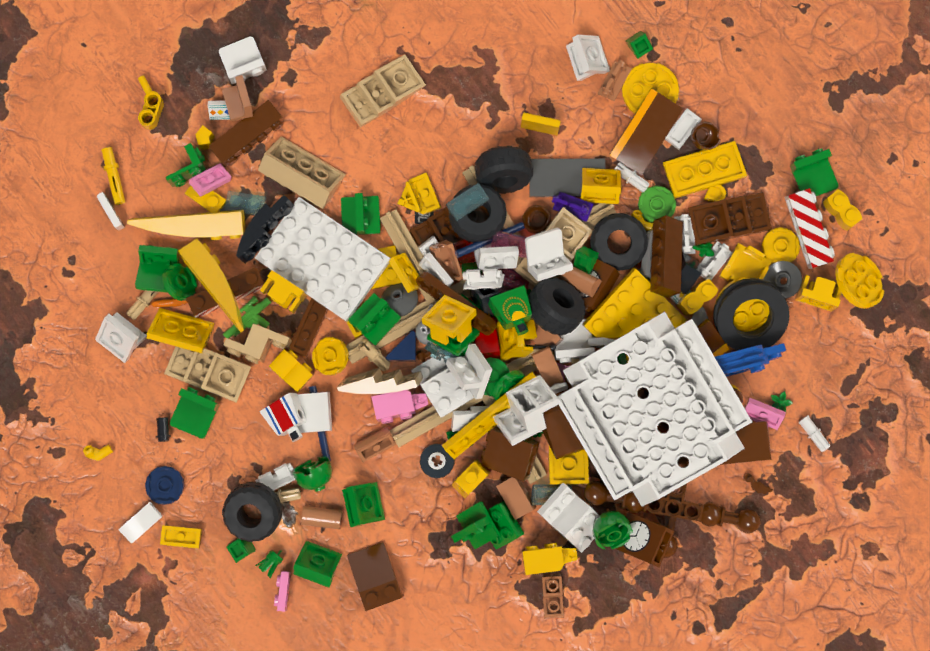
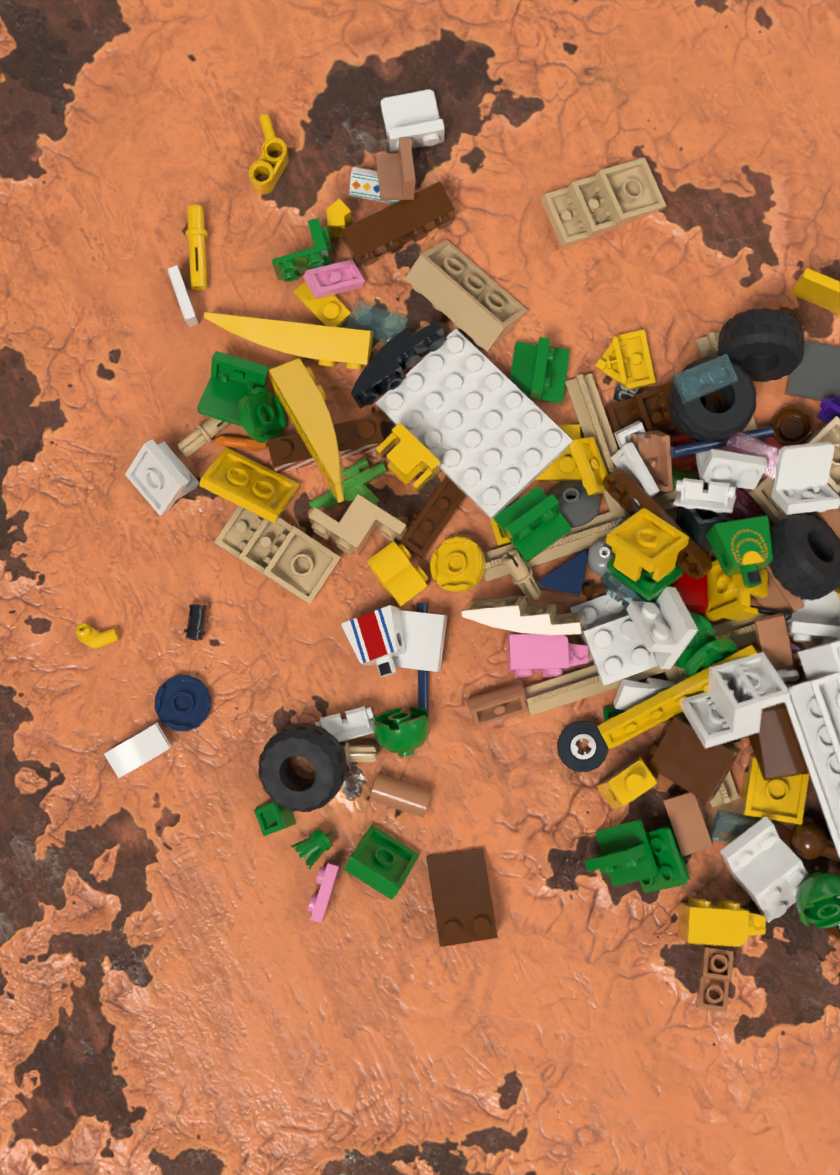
camera: 10 degrees right, 0 degrees up
yellow plate [160,525,202,549] -> none
green bracket [170,387,220,439] -> none
green bracket [342,482,385,528] -> none

